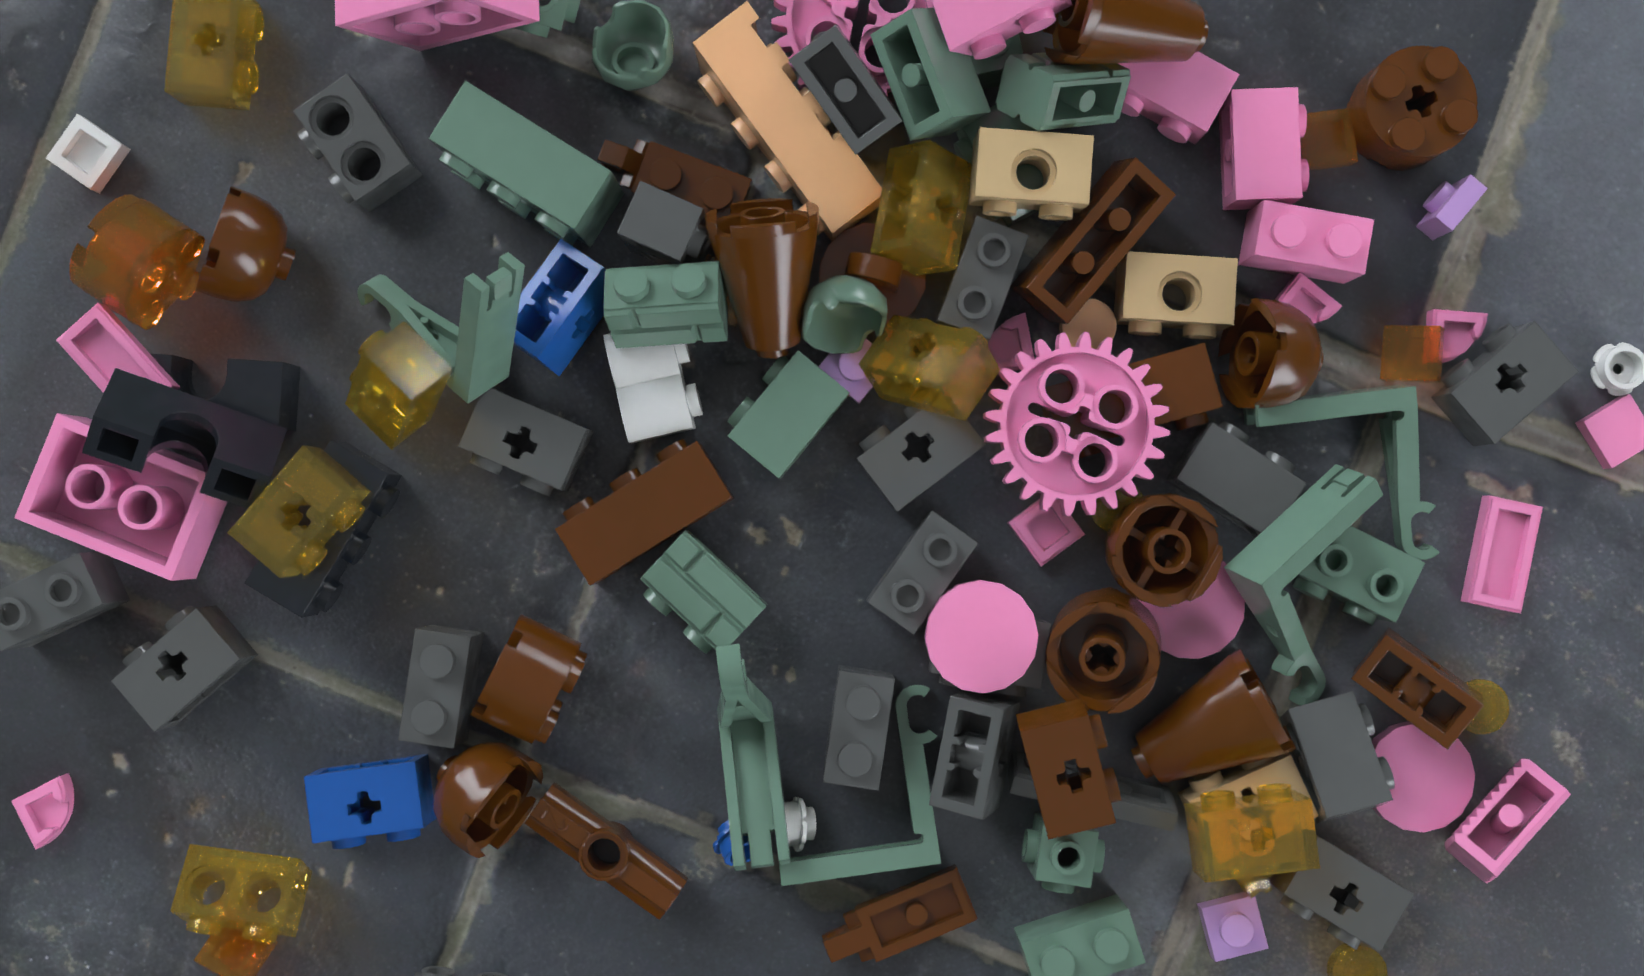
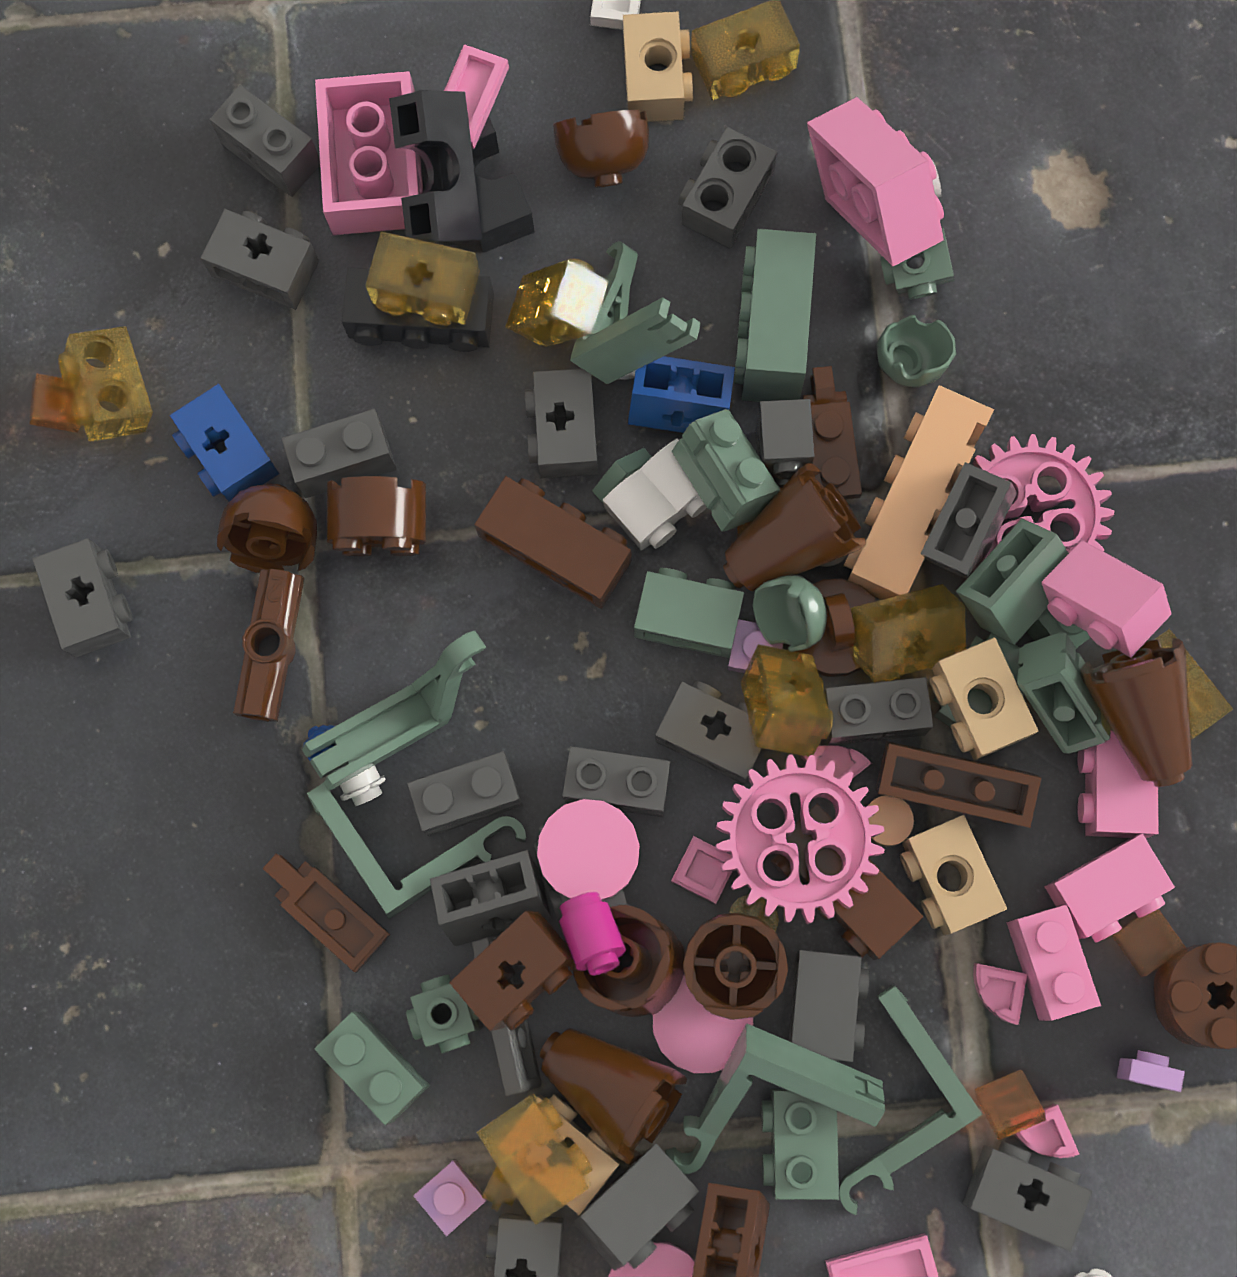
camera: 70 degrees right, 10 degrees down
bright pink tile [11,773,74,850] -> none
clear orange brick [69,194,205,330] -> none
sand green brick [640,530,768,654] -> none
reddish brown cylinder [1218,298,1324,409] -> none
none -> dark pink brick [559,892,626,975]
none -> sand green tile [592,448,652,503]
none -> tan brick [623,12,693,122]

